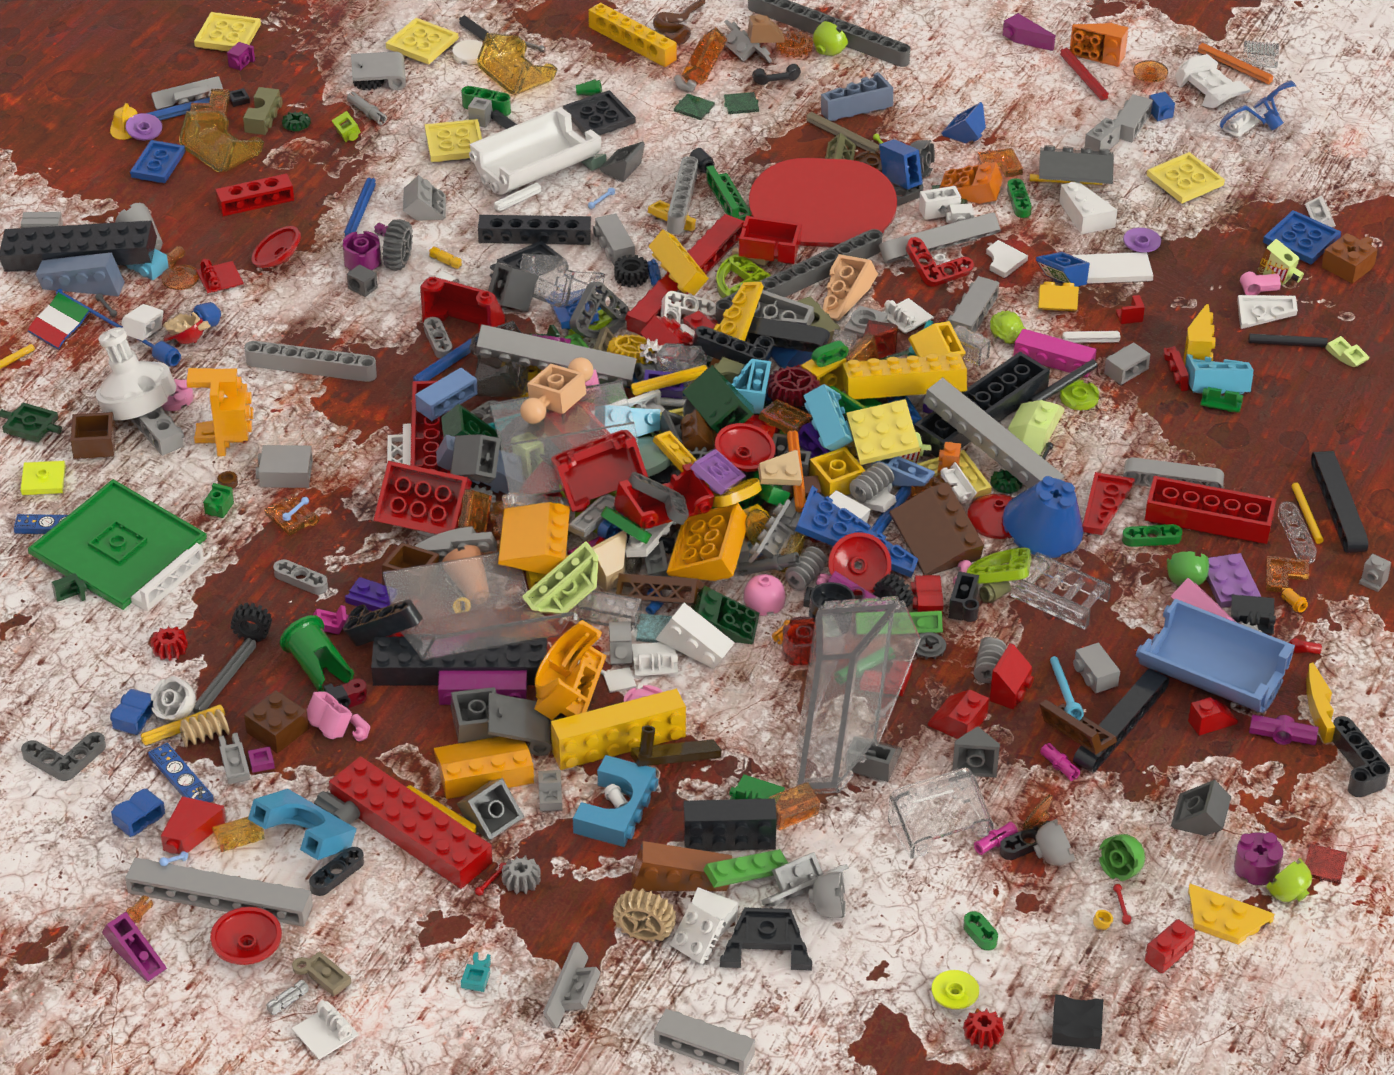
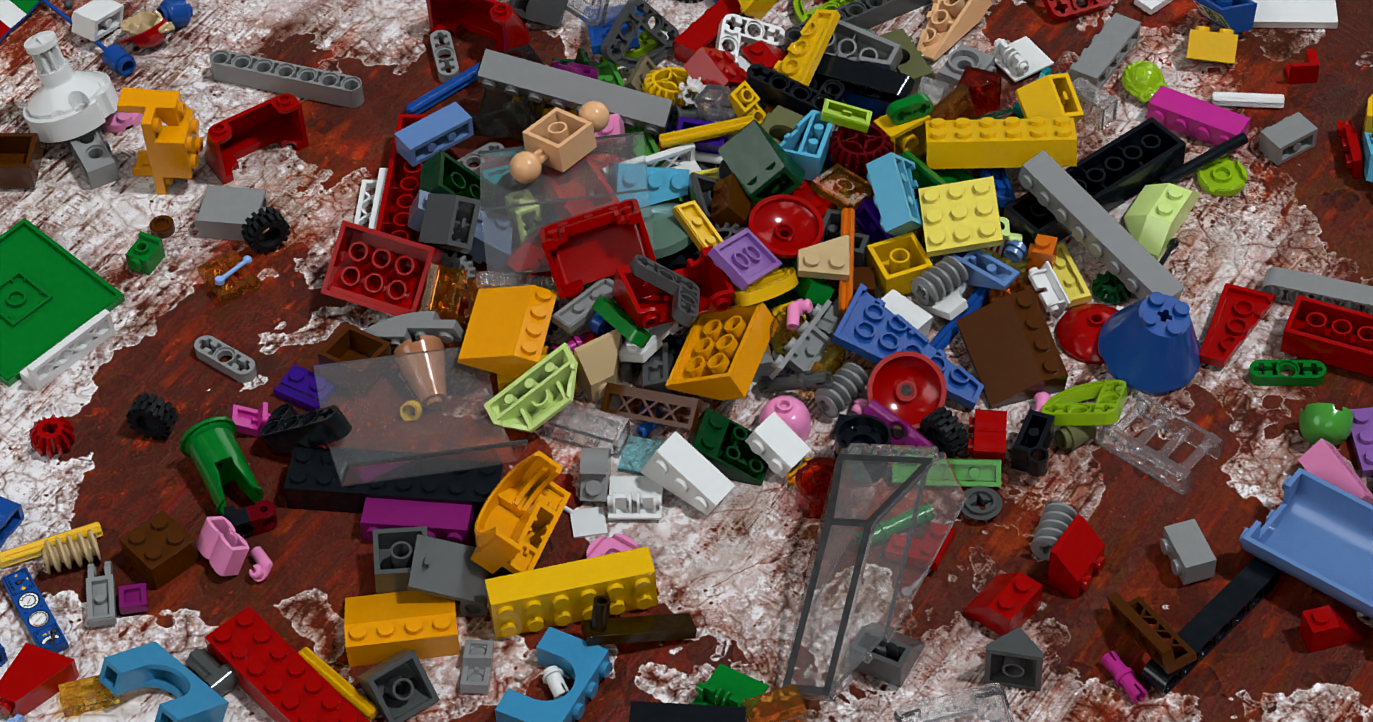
camera: 10 degrees right, 5 degrees up
white cylinder [151,676,196,721] -> none
dark grey axle [193,638,256,713] -> none
medium azure piece [1050,656,1084,720] -> none
none -> red windscreen [204,93,309,185]
none -> black tyre [241,207,290,255]
none -> yellow slope [728,81,767,125]
none -> white brick [745,412,812,479]
none -> bright pink arm [786,298,813,330]
none -> lime tile [820,98,872,133]
none -> medium blue plate [1003,240,1028,263]

